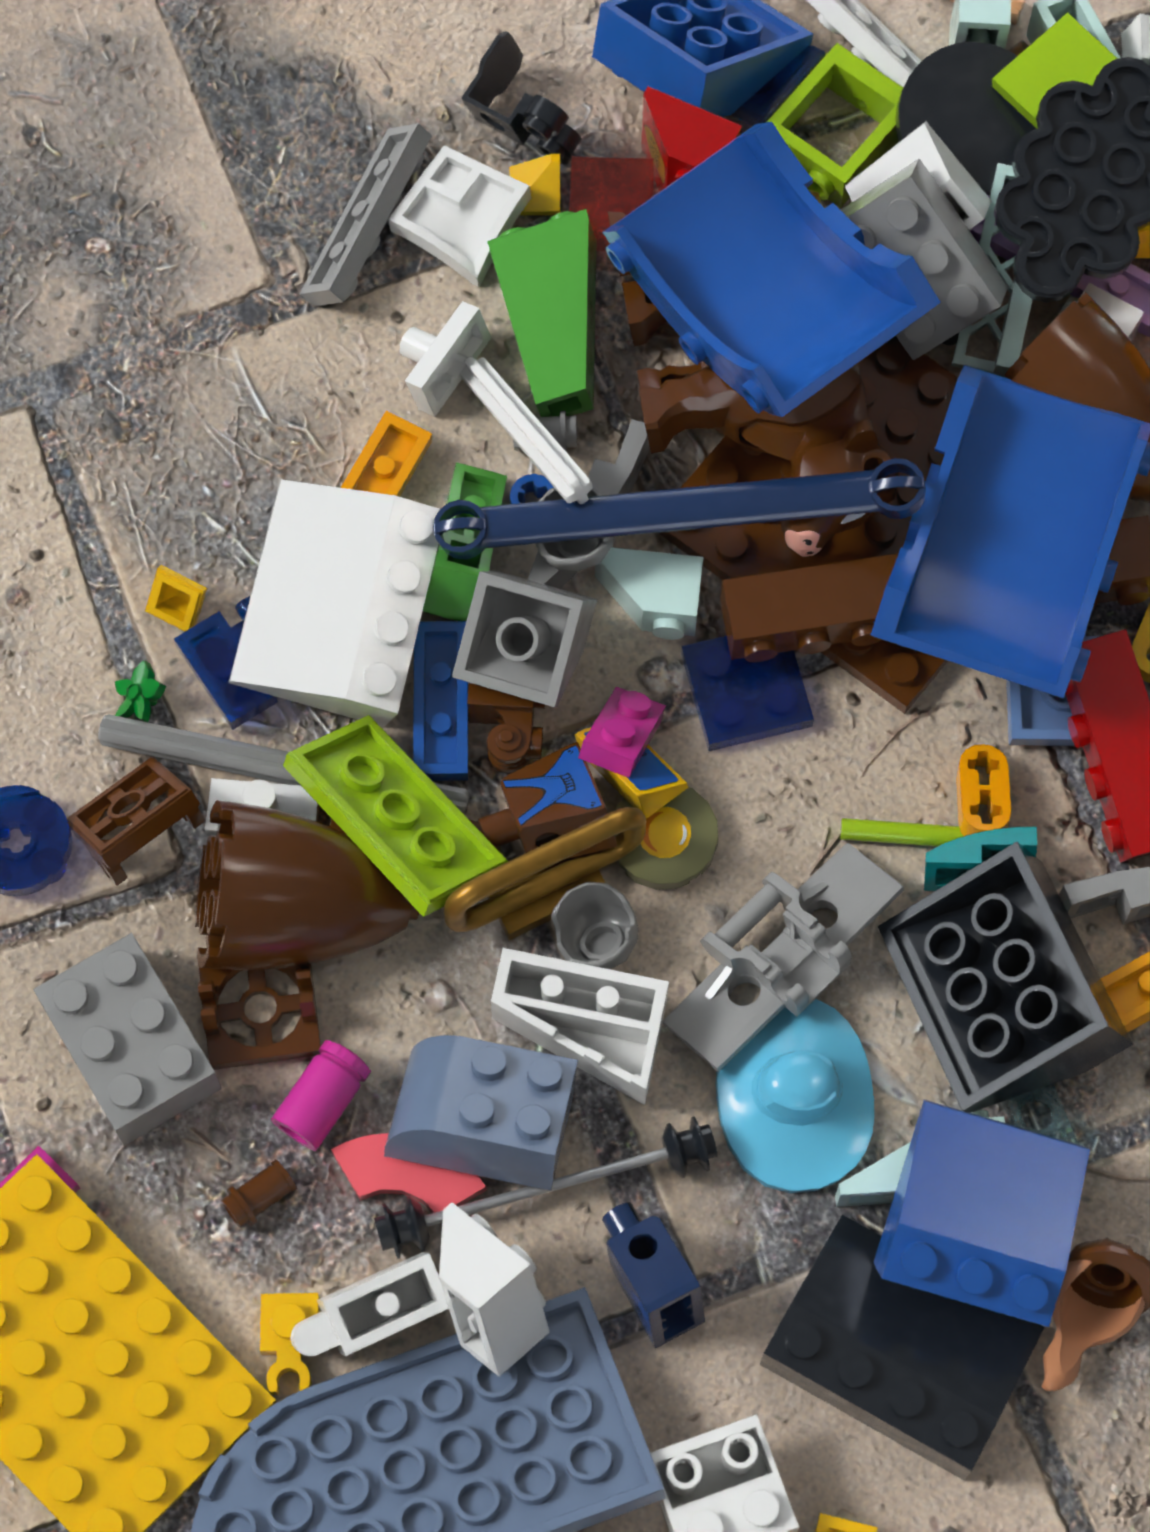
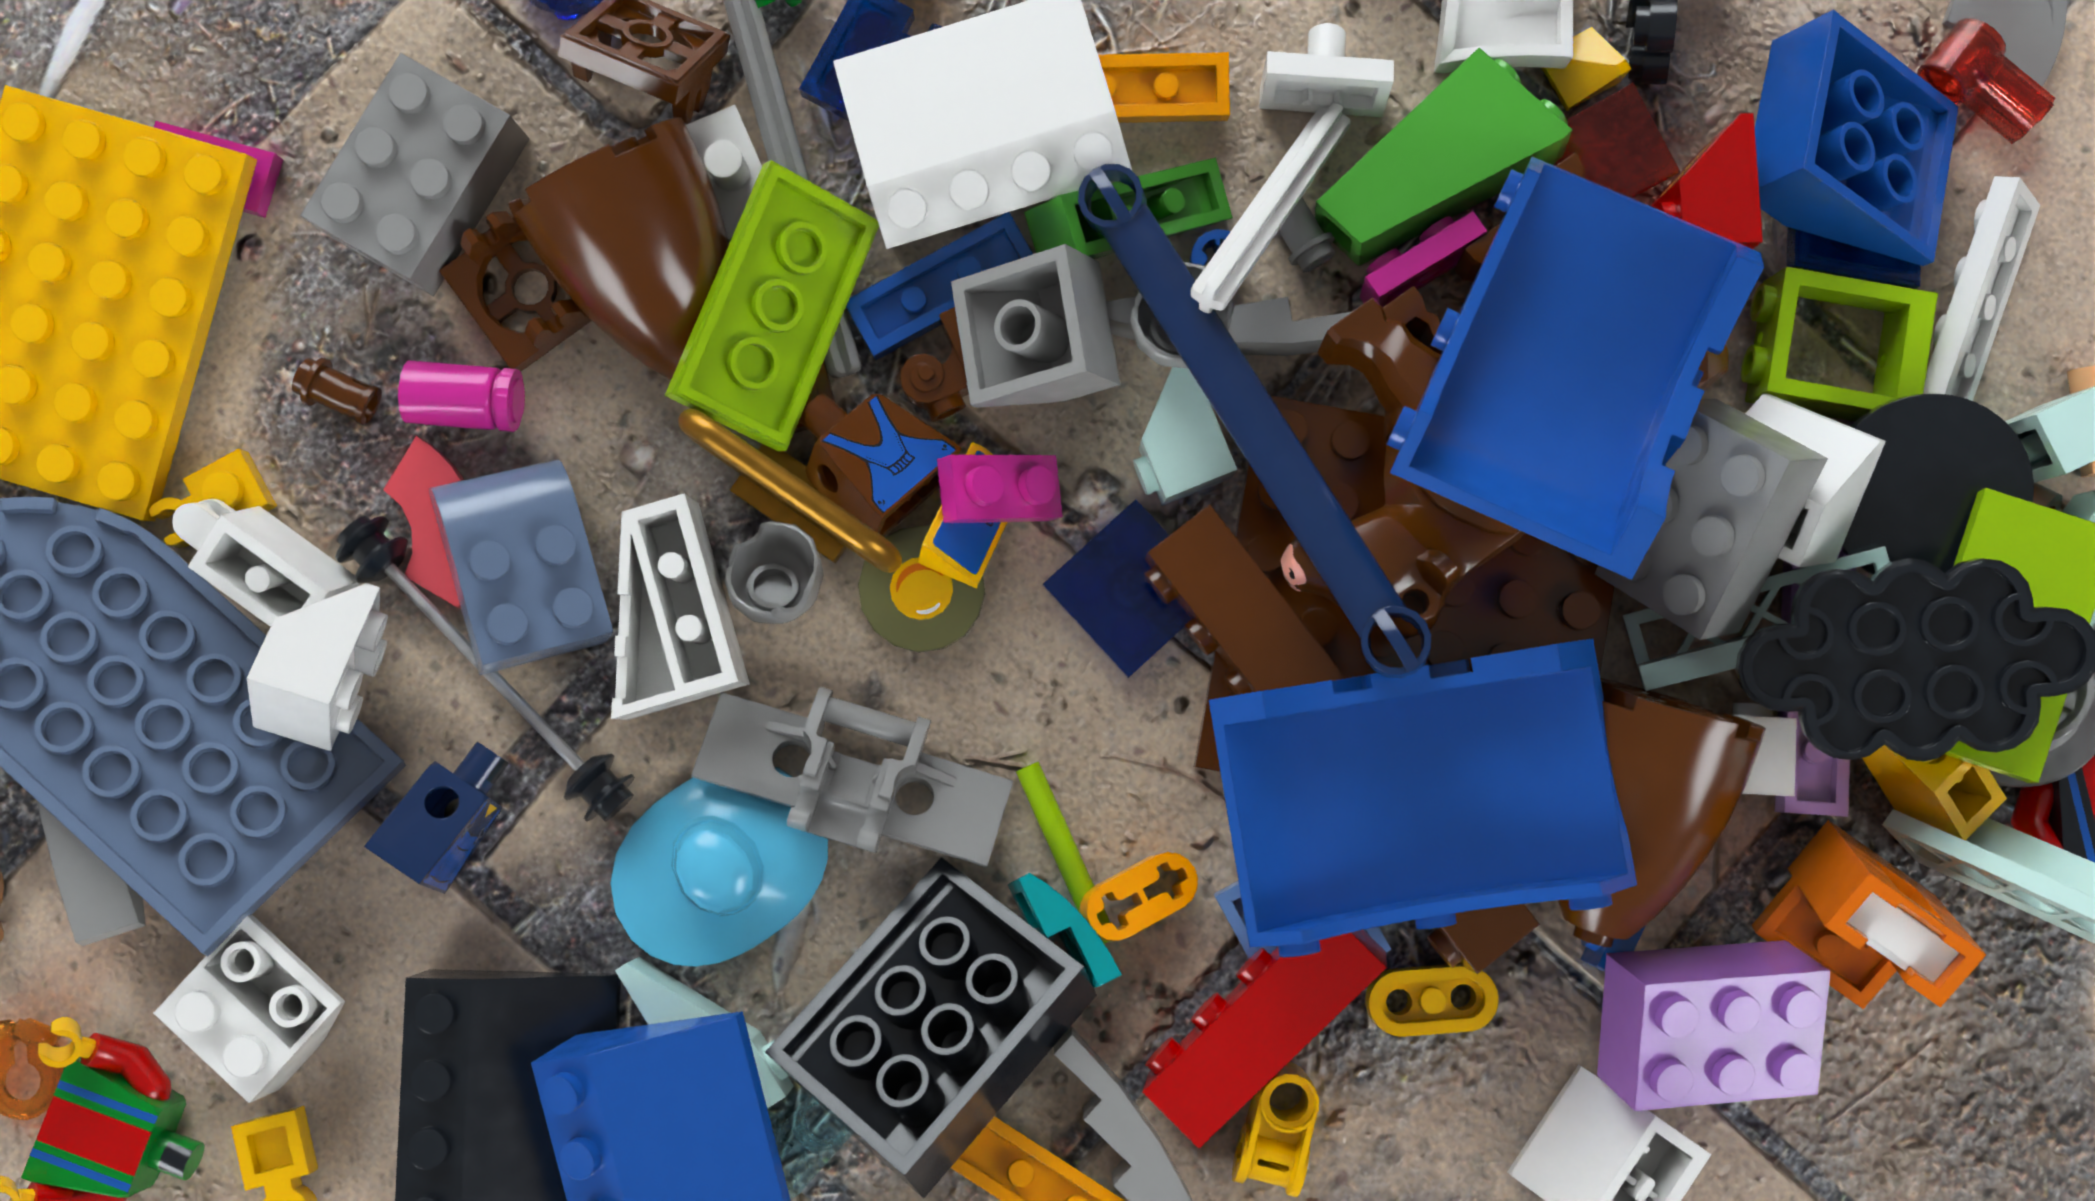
camera: 60 degrees right, 15 degrees up
none -> dark pink plate [1360,211,1487,308]

